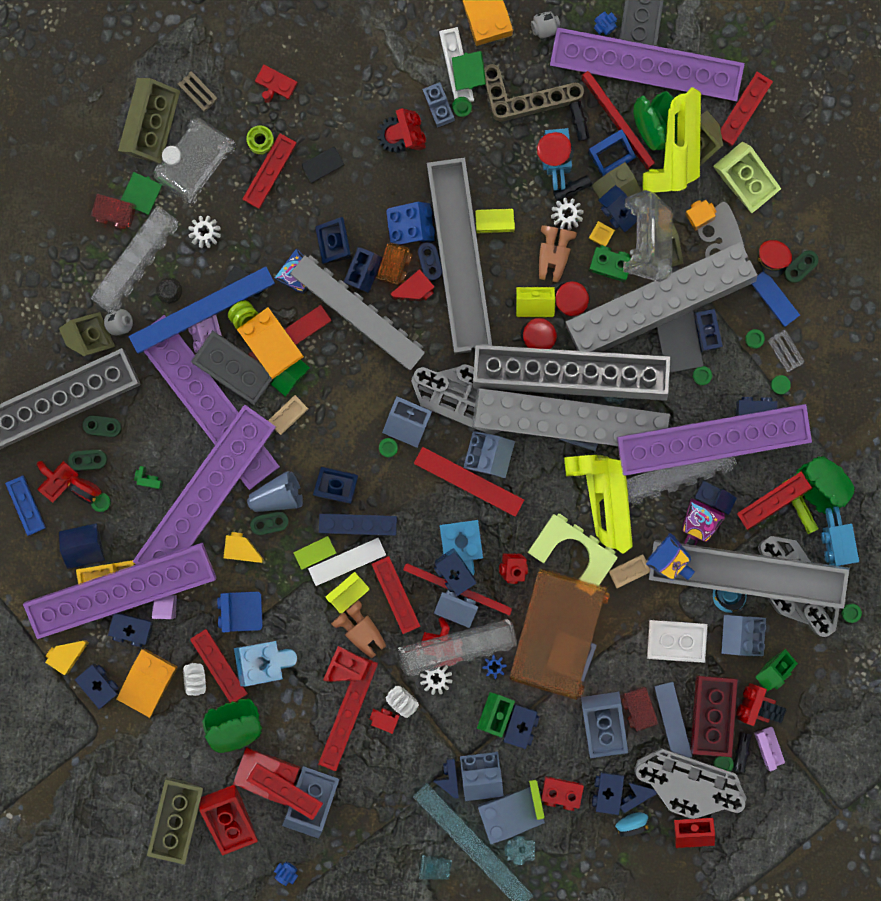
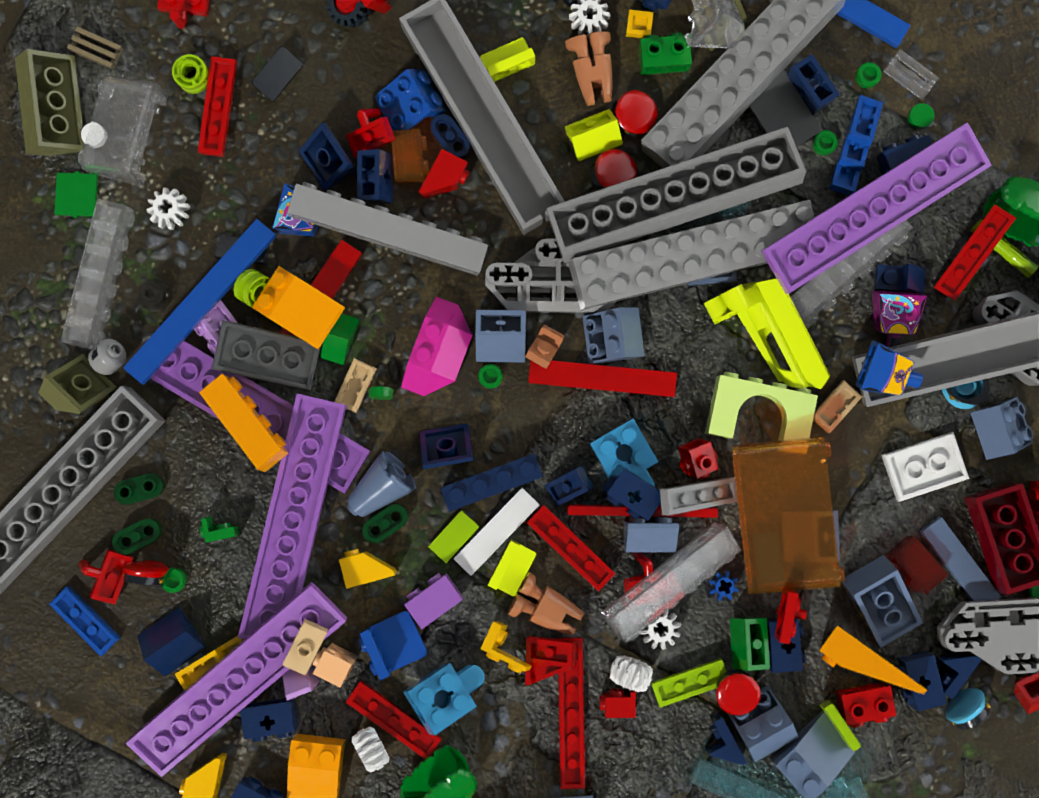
camera: 25 degrees left, 0 degrees up
clear red brick [91,194,137,230] -> none
none -> light orange brick [199,373,288,472]
none -> tan plate [282,619,328,676]
none -> light nougat brick [312,643,358,687]
none -> red plate [346,108,395,158]
none -> green tile [368,386,394,400]
none -> dark pink wedge [401,297,473,396]
none -> medium lavender brick [404,573,464,629]
none -> yellow bracket [480,621,531,673]
none -> nougat bracket [525,325,564,369]
none -> dark blue slope [544,466,594,507]
none -> lime plate [651,658,726,708]
none -> light grey plate [660,477,738,515]
none -> red piece [716,669,761,715]
none -> red plate [774,588,807,644]
none -> light orange slope [819,626,927,694]
none -> blue slope [829,95,883,196]

